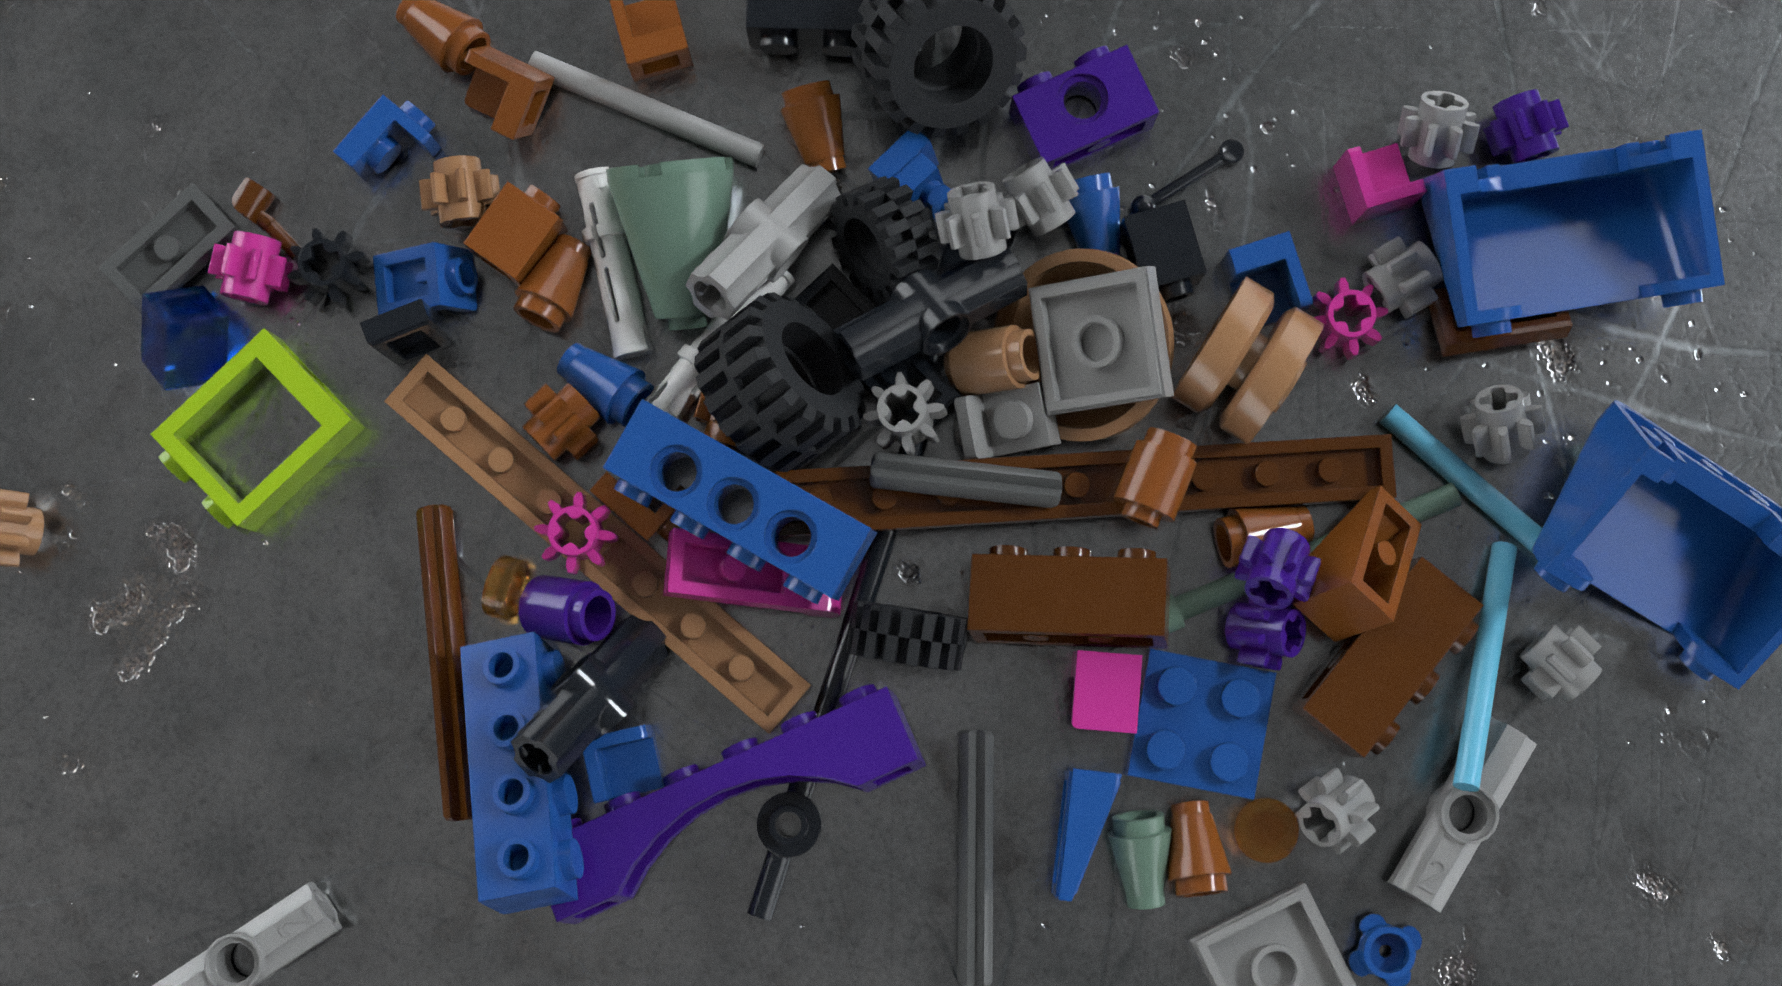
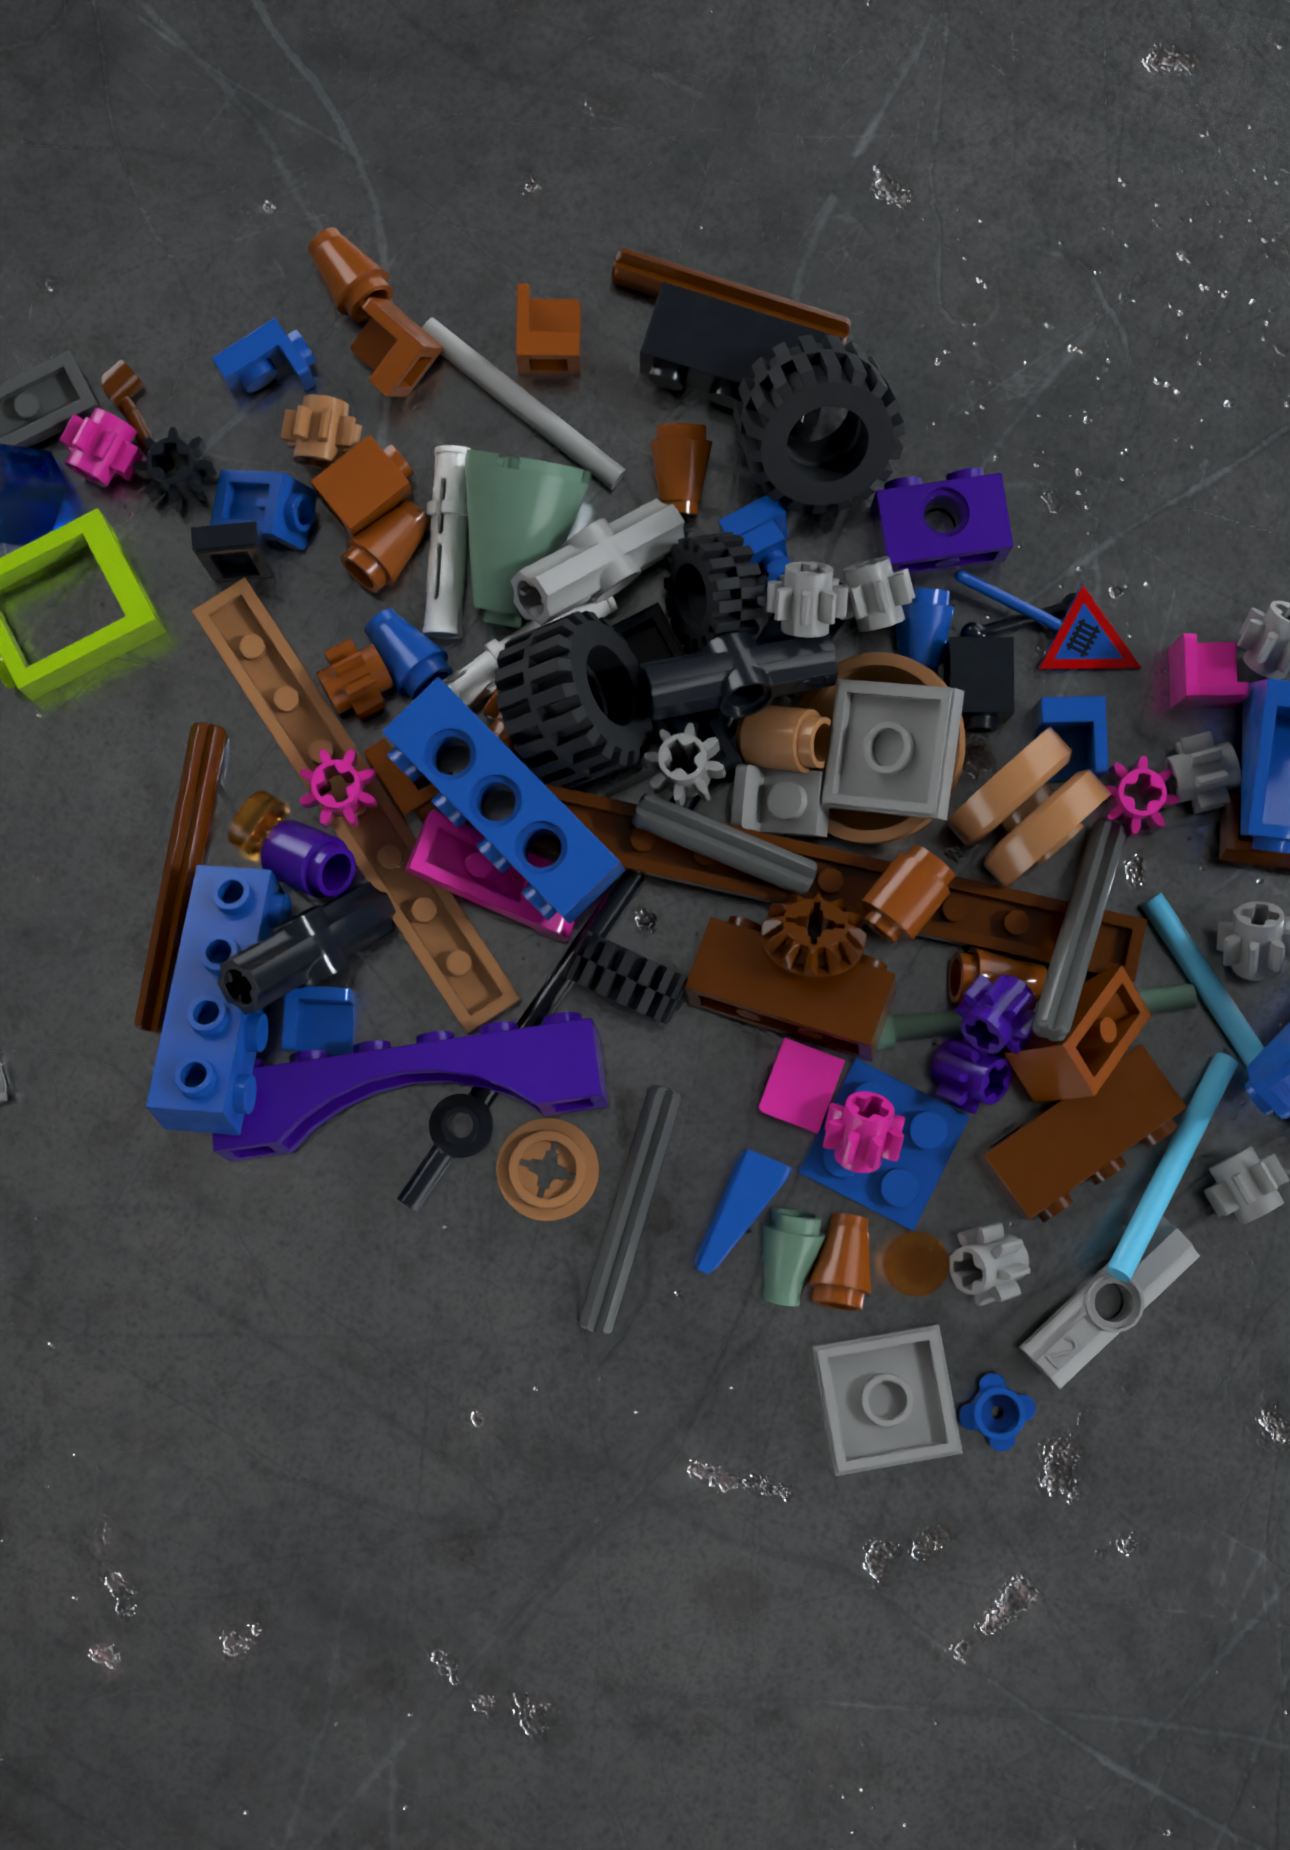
camera: 10 degrees right, 0 degrees up
none -> medium nougat gear [496,1118,599,1221]
none -> reddish brown gear [761,890,867,978]
none -> dark pink gear [823,1091,905,1173]
none -> piece [955,570,1142,669]
none -> dark grey axle [1032,818,1127,1042]

